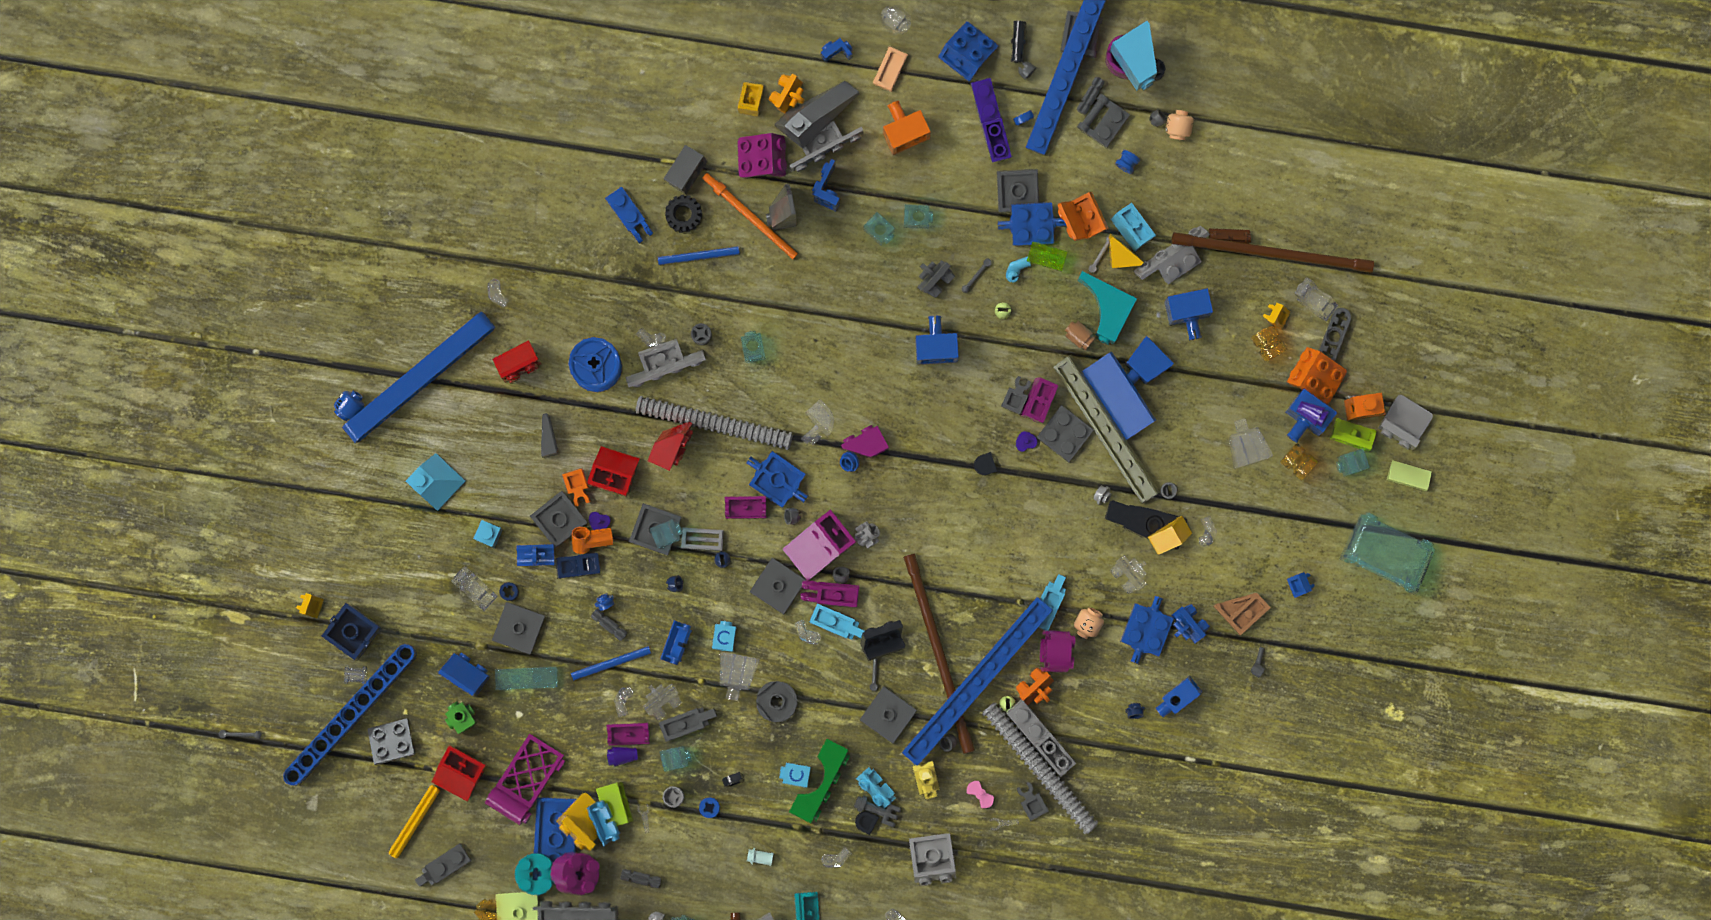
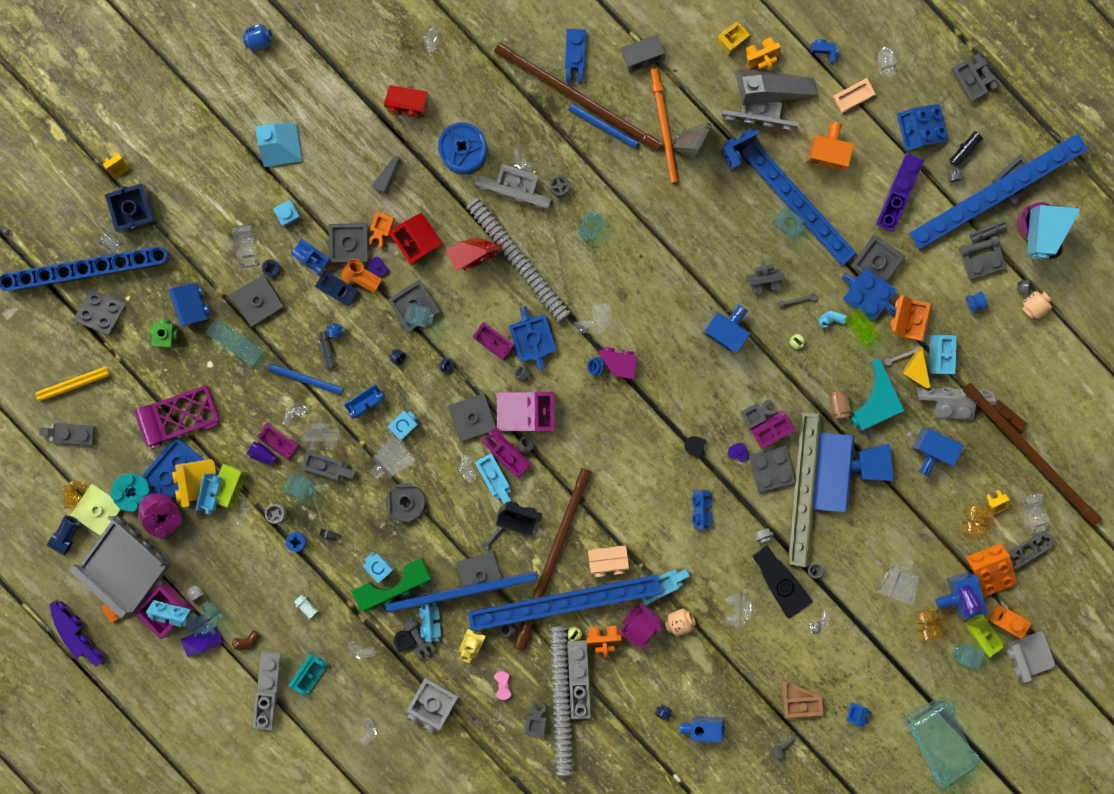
camera: 40 degrees right, 5 degrees up
blue beam [342,312,495,444] -> none
red slope [432,745,488,802] -> none
dark grey axle [620,869,661,888] -> none
black tyre [665,195,702,233] -> none
light grey tile [681,528,724,551] -> none
magenta bracket [738,133,787,178] -> none
light grey gear [855,521,880,548] -> none
clear light blue brick [863,212,895,246] -> none
blue tile [1013,110,1034,126] -> none
blue plate [1120,596,1174,664] -> none
yellow slope [1148,516,1192,555] -> none
blue hips [1171,604,1210,644] -> none
yellowish green slope [1387,460,1432,491] -> none
none -> blue tile [385,570,538,612]
none -> reddish brown piece [494,42,663,152]
none -> light nougat brick [588,545,629,577]
none -> blue hinge [692,490,712,530]
none -> blue tile [740,140,857,266]

